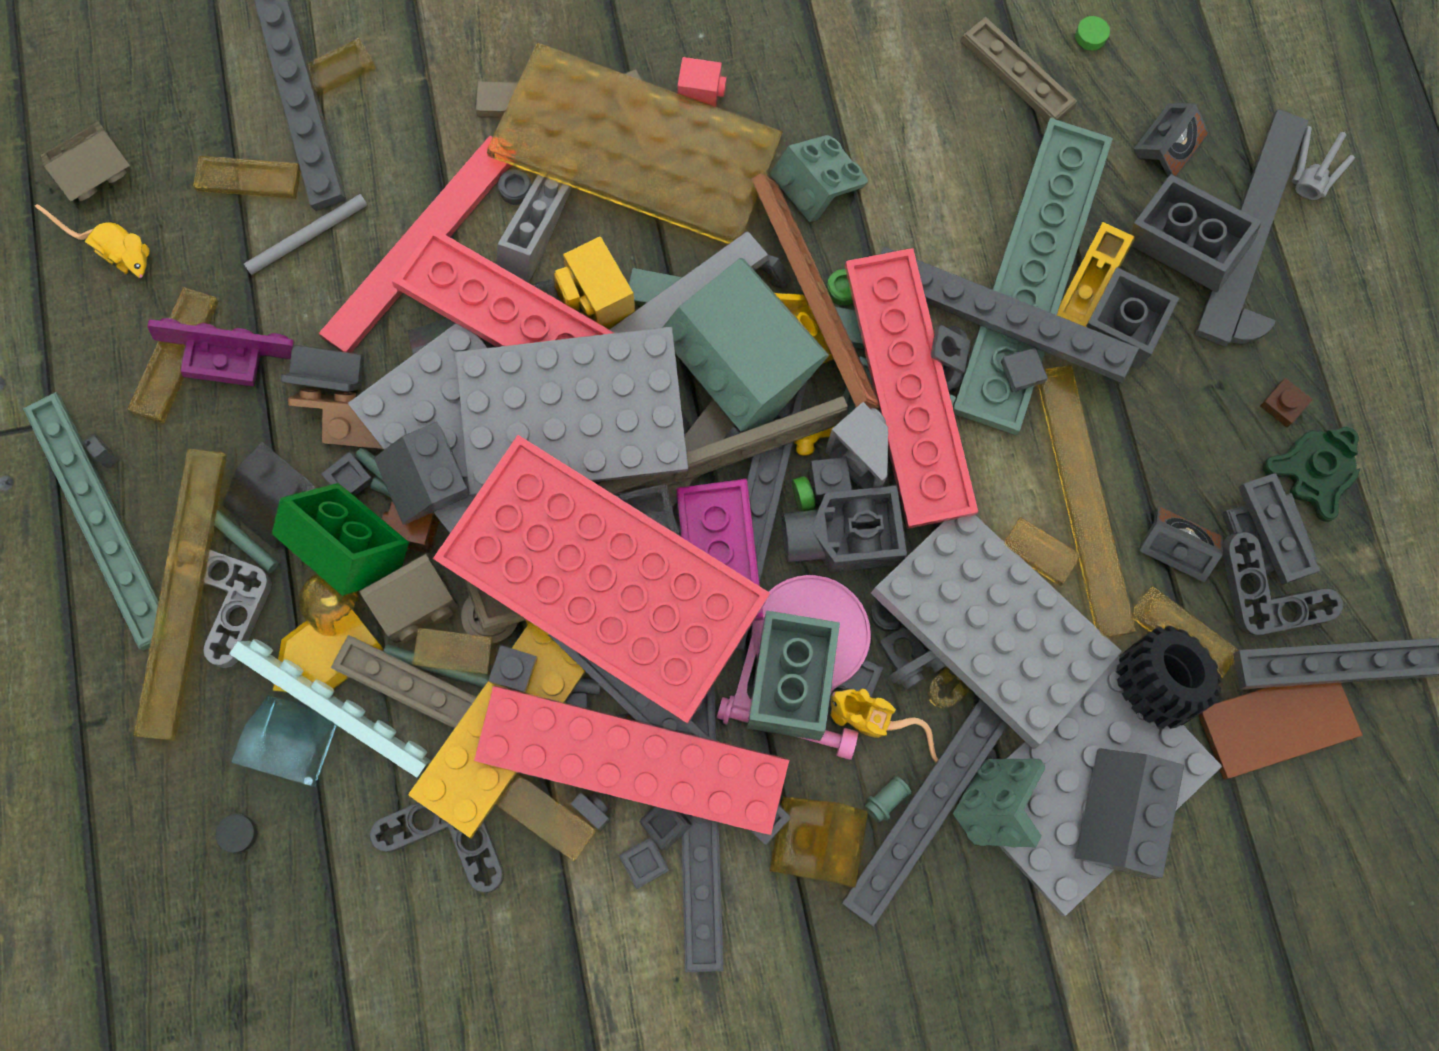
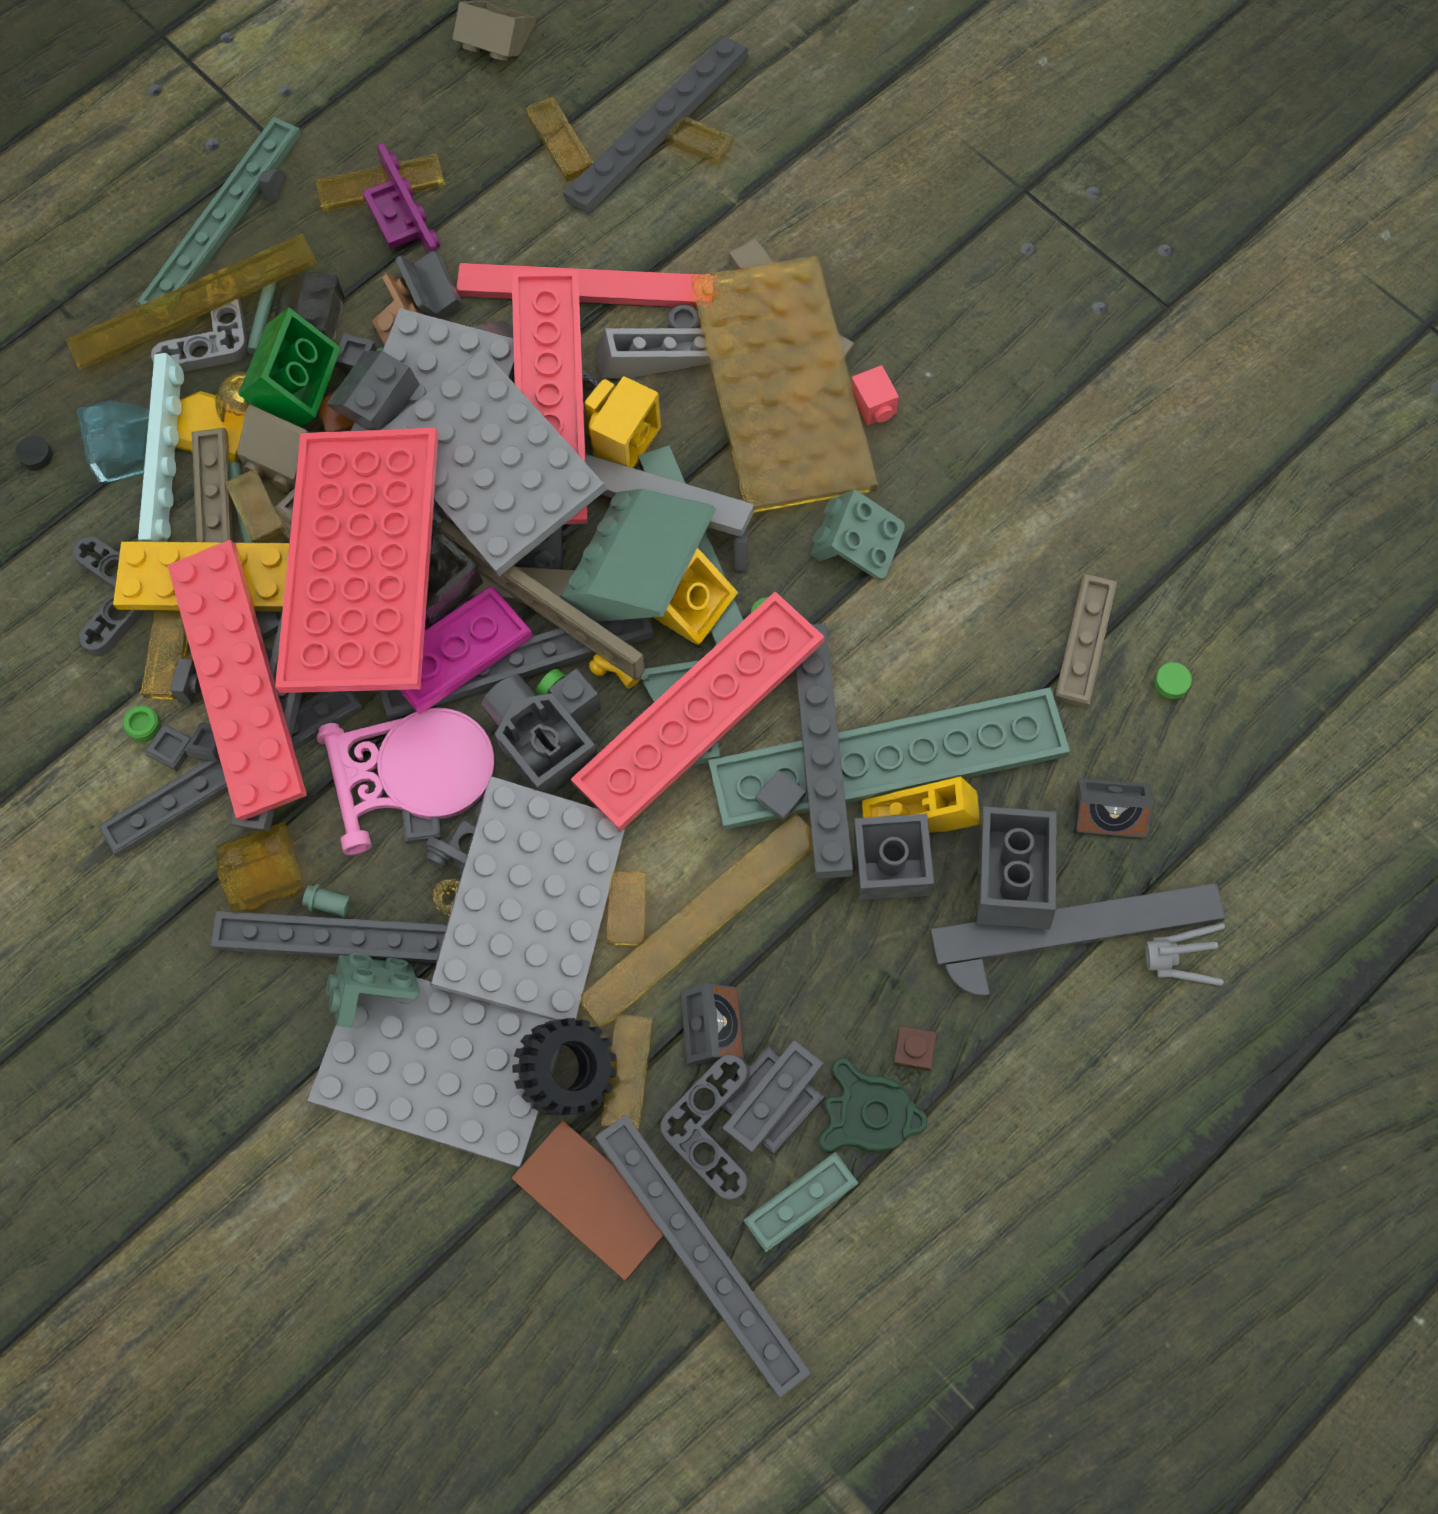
camera: 65 degrees right, 5 degrees down
yellow animal [35,204,150,278] -> none
light grey bar [244,194,367,275] -> none
dark grey plate [488,645,537,693] -> none
sand green brick [747,610,840,741] -> none
nougat tile [752,173,879,410] -> none
light grey slope [825,402,888,489] -> none
yellow animal [831,688,938,763] -> none
dark grey bracket [931,325,970,391] -> none
dark grey slope [1075,748,1184,879] -> none
none -> bright green tile [123,705,161,742]
none -> sand green tile [743,1152,858,1253]

